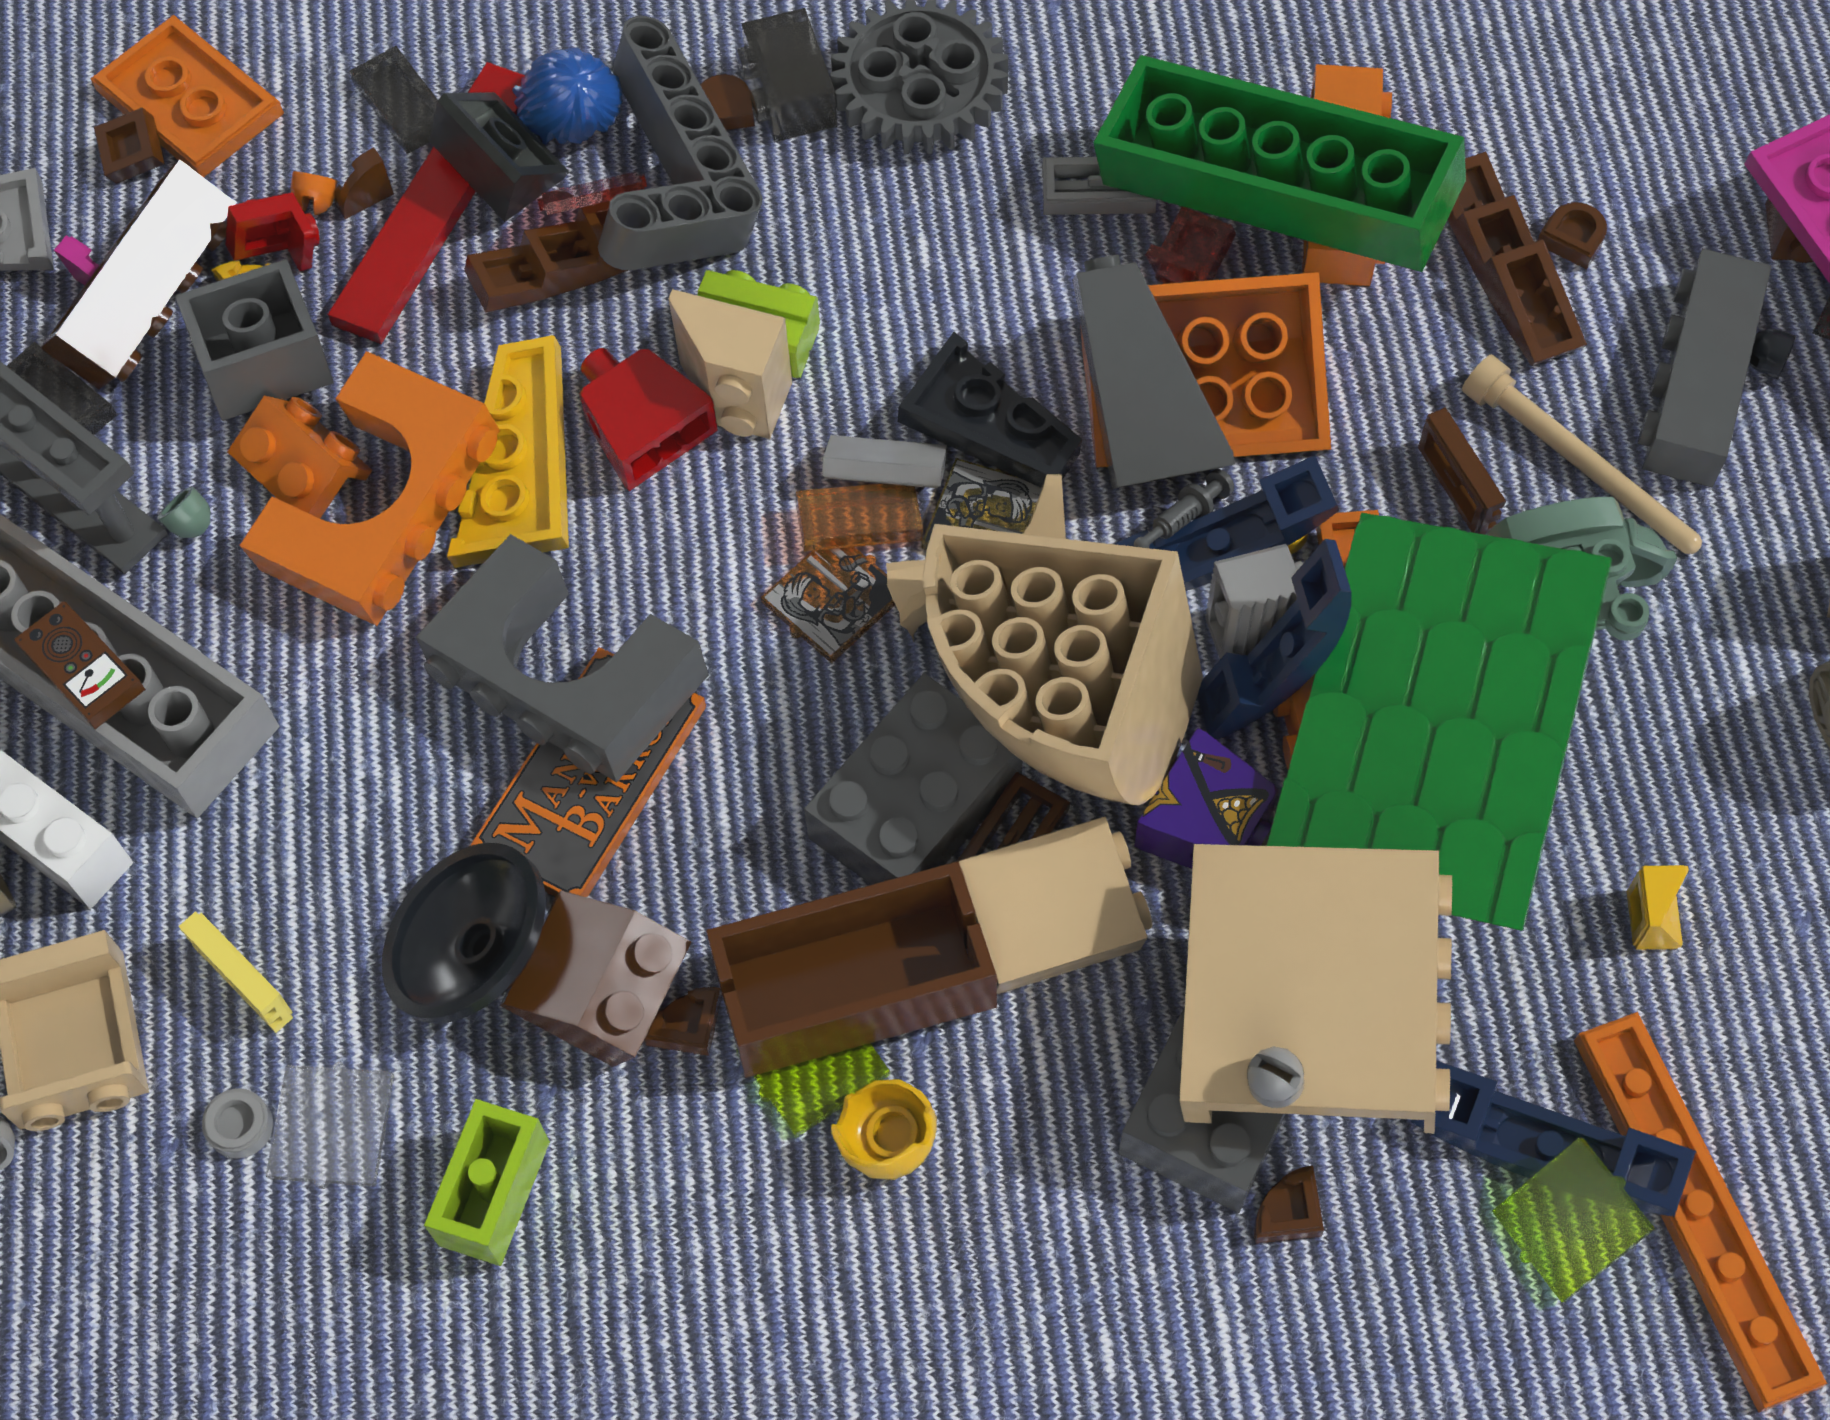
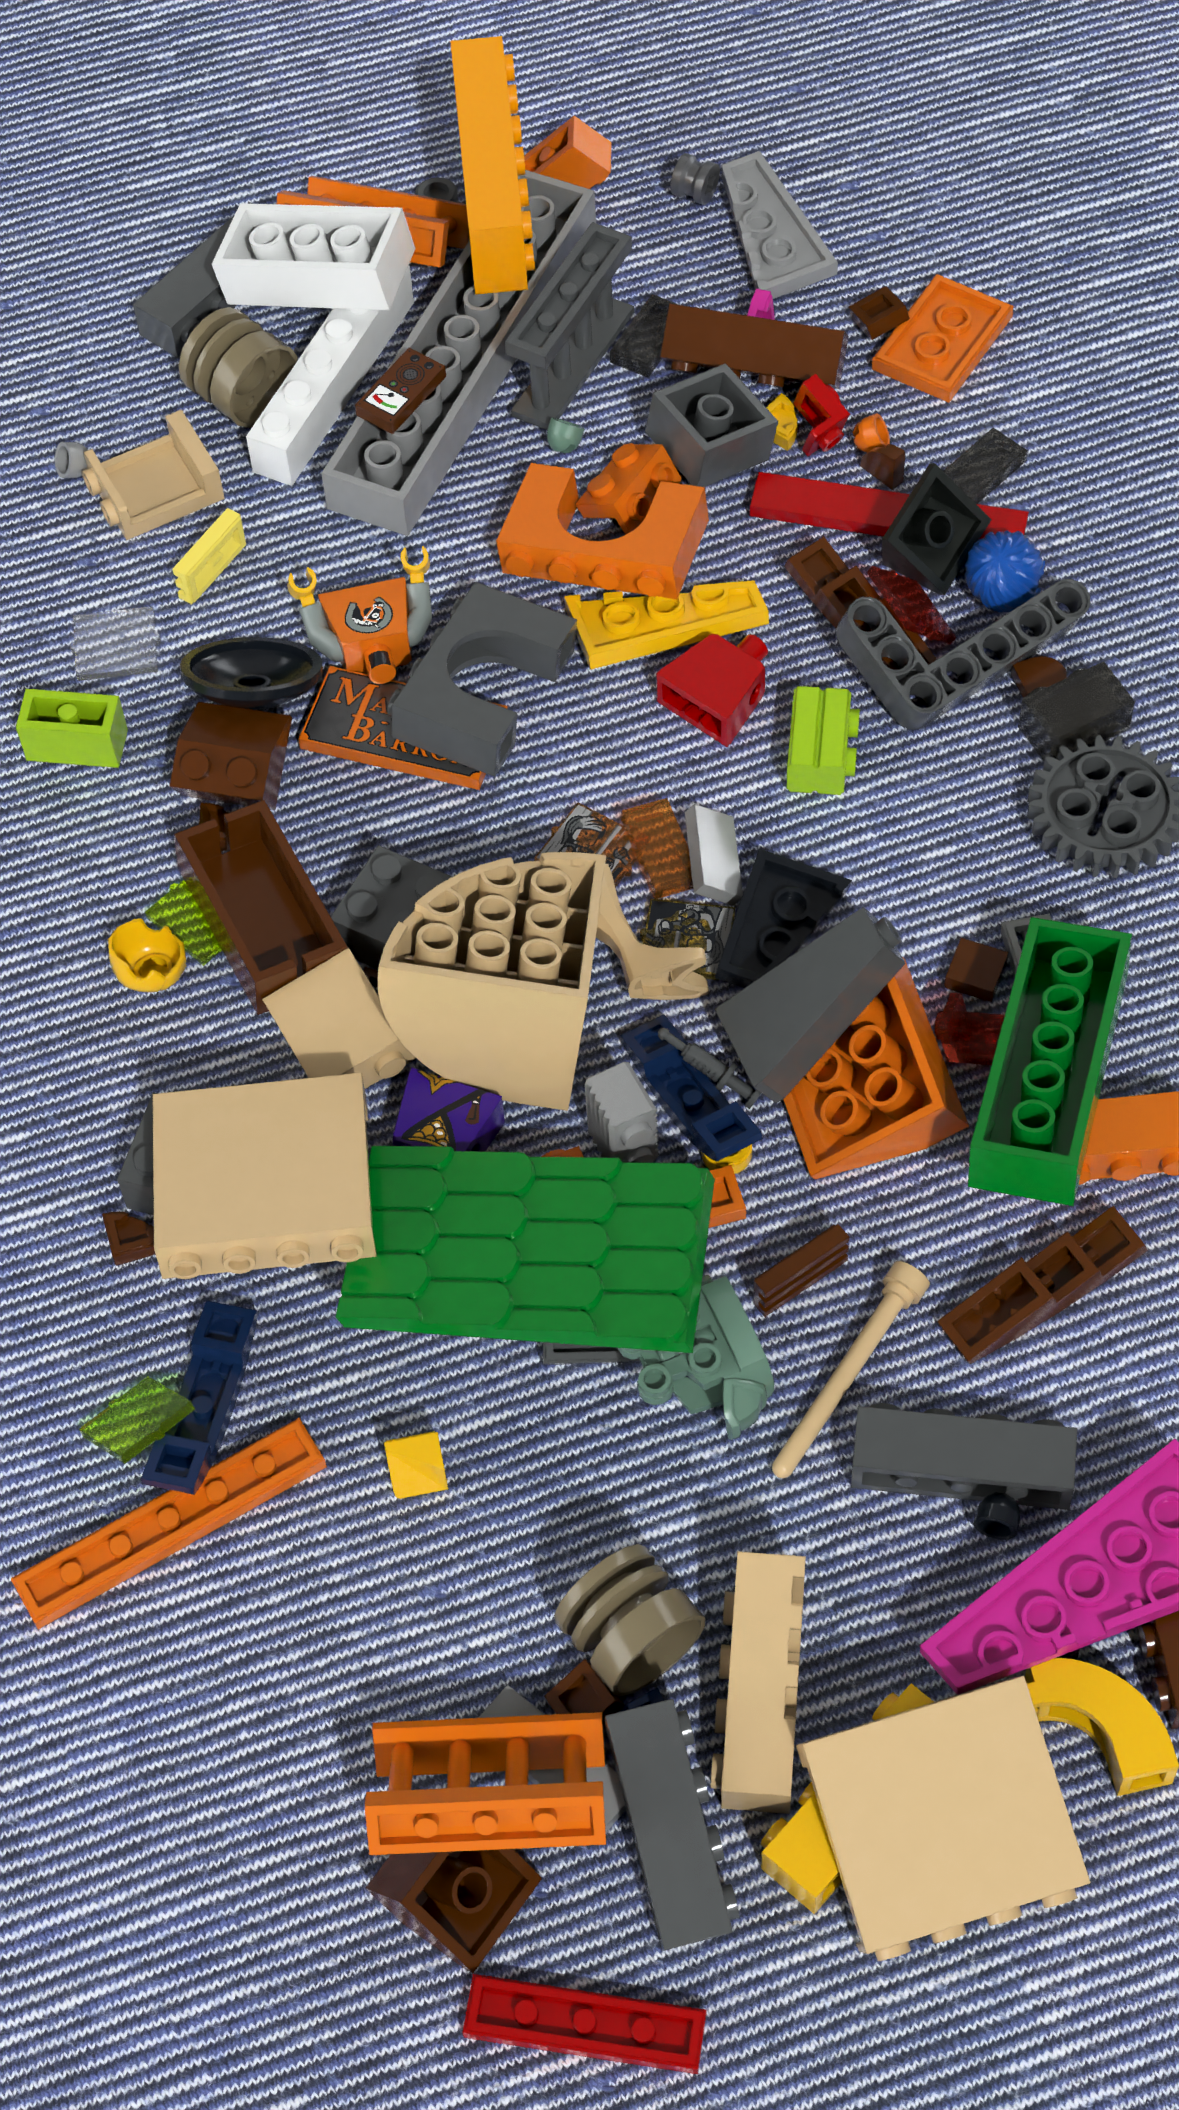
camera: 80 degrees right, 5 degrees down
light grey tile [202,1088,273,1159] -> none
tan slope [668,289,792,439] -> none
dark blue slope [1198,539,1352,739] -> none
light grey hinge [1247,1046,1305,1108] -> none
reddish brown tile [1537,202,1607,269] -> none
none -> torso [287,546,432,684]
none -> reddish brown tile [944,938,1009,1002]

